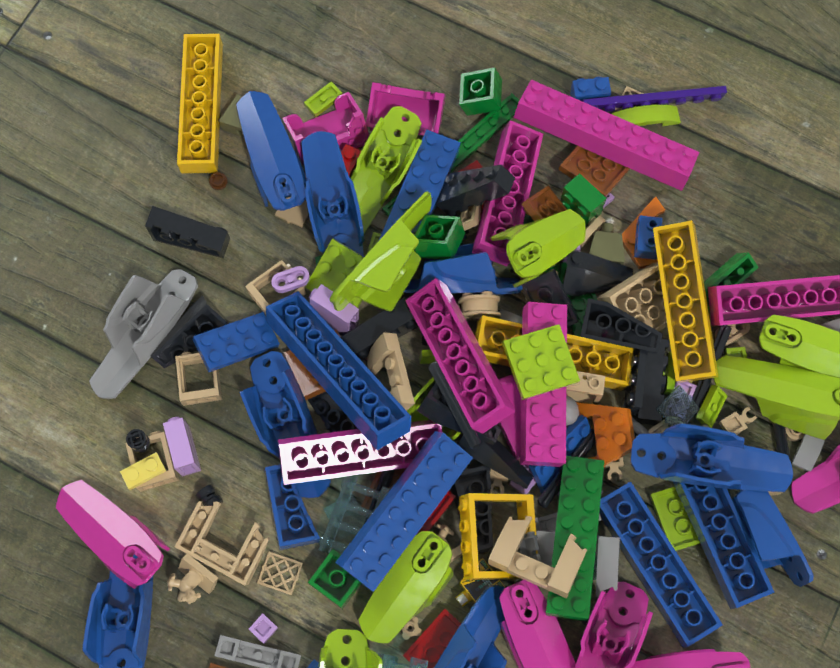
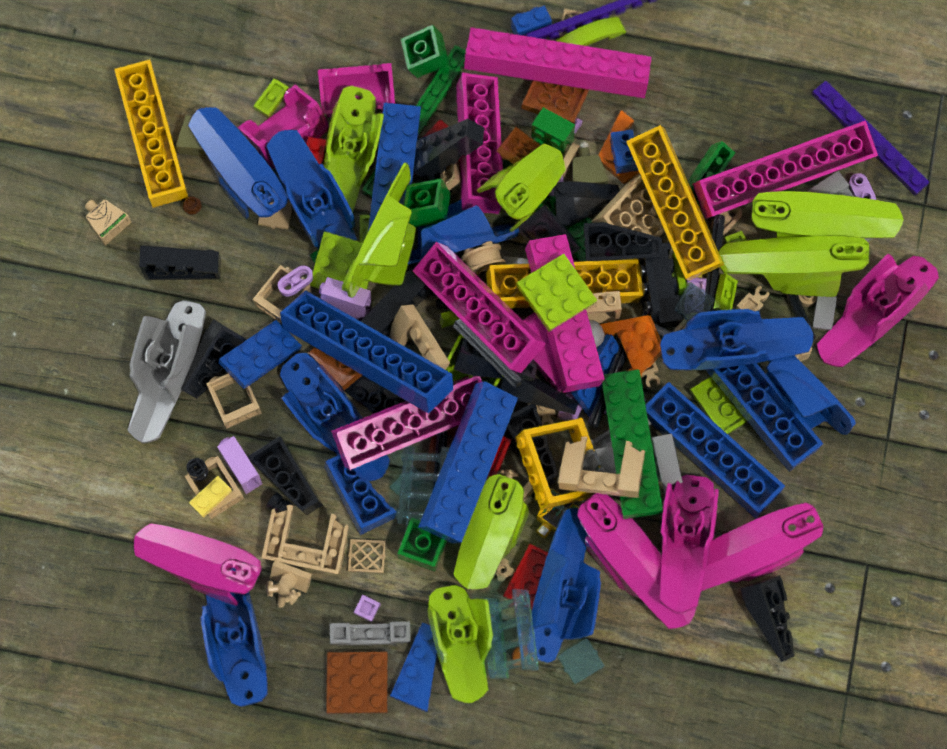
camera: 15 degrees left, 0 degrees up
none -> tan torso [85,200,131,246]
none -> black wedge [247,436,323,515]

